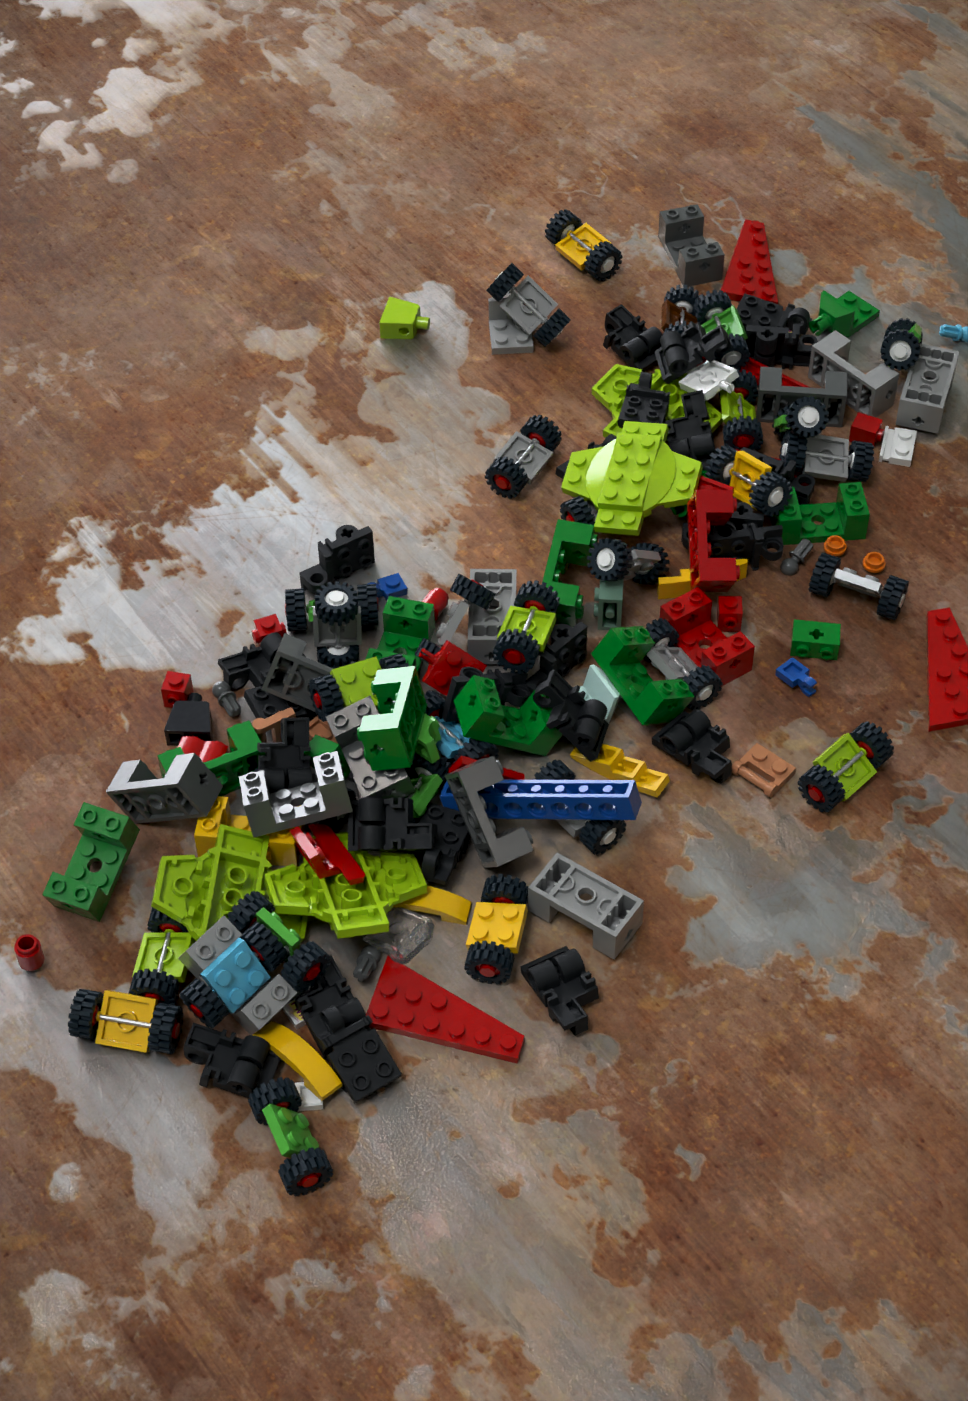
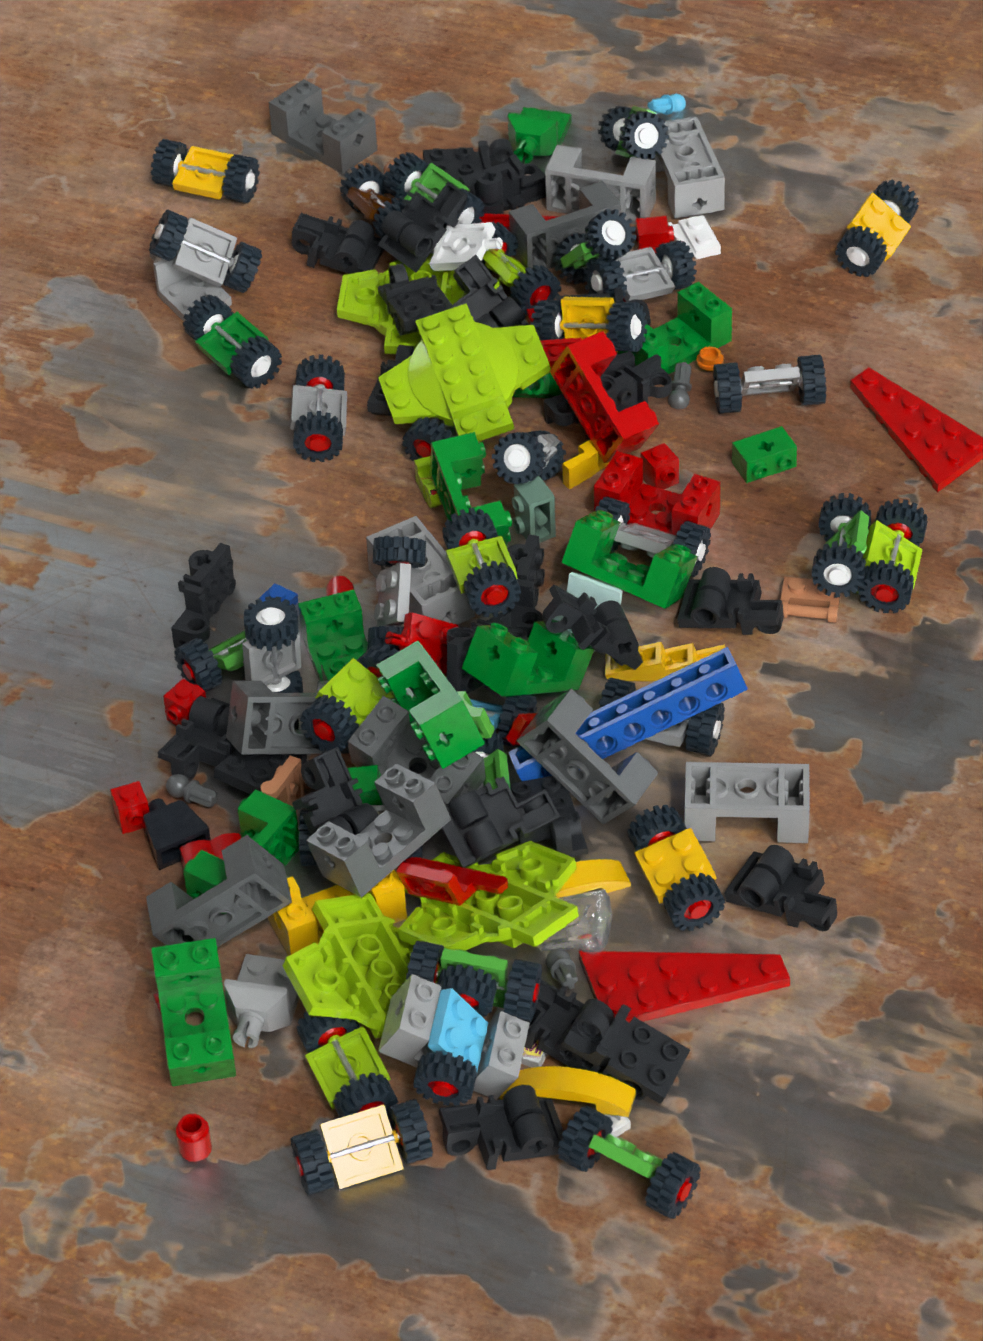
camera: 30 degrees left, 5 degrees down
lime torso [379,297,430,339] -> none
red wing [721,219,778,304] -> none
blue plate [775,657,817,697] -> none
orange plate [862,552,886,573] -> none
none -> plate [183,295,282,388]
none -> light grey plate [224,954,299,1048]
none -> black plate [812,493,872,598]

